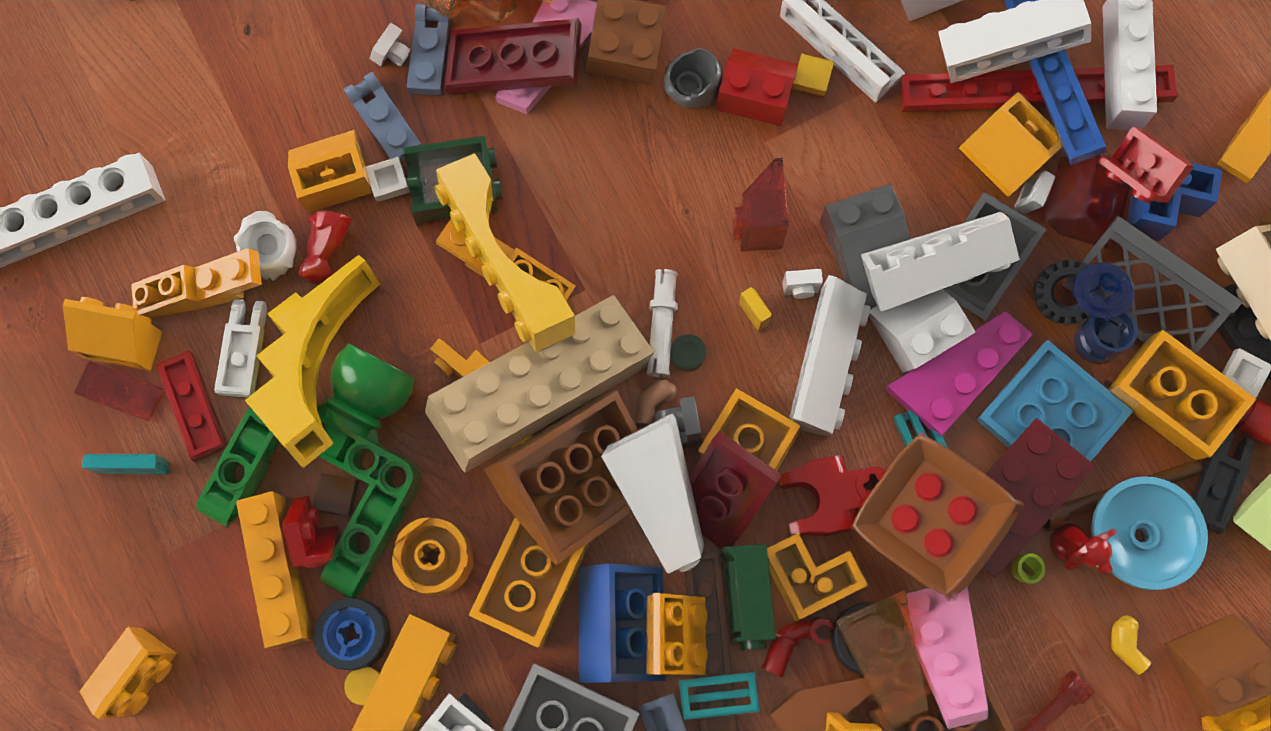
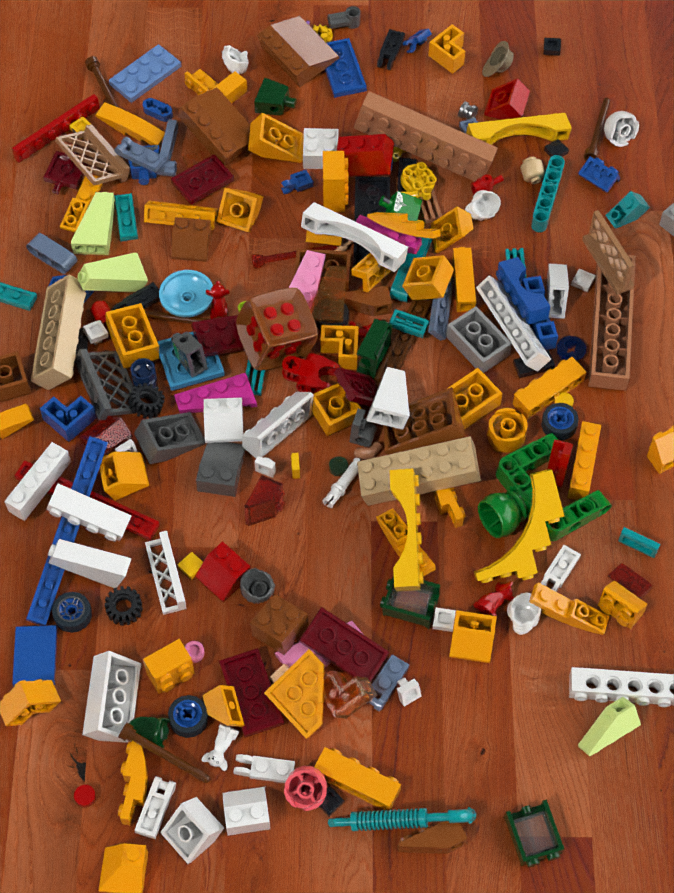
camera: 155 degrees left, 15 degrees down
red tile [155,350,228,462] -> none
sand blue plate [343,72,421,162] -> none
blue slope [578,564,665,683] -> none
light orange slope [646,593,708,675] -> none
white wedge [861,212,1020,312] -> none
clear blue gear [1072,263,1134,321] -> none
bracket [1098,126,1194,204] -> none
yellow arm [1111,616,1151,675] -> none
none -> dark grey torso [171,332,208,378]
none -> yellowish green slope [578,697,641,756]

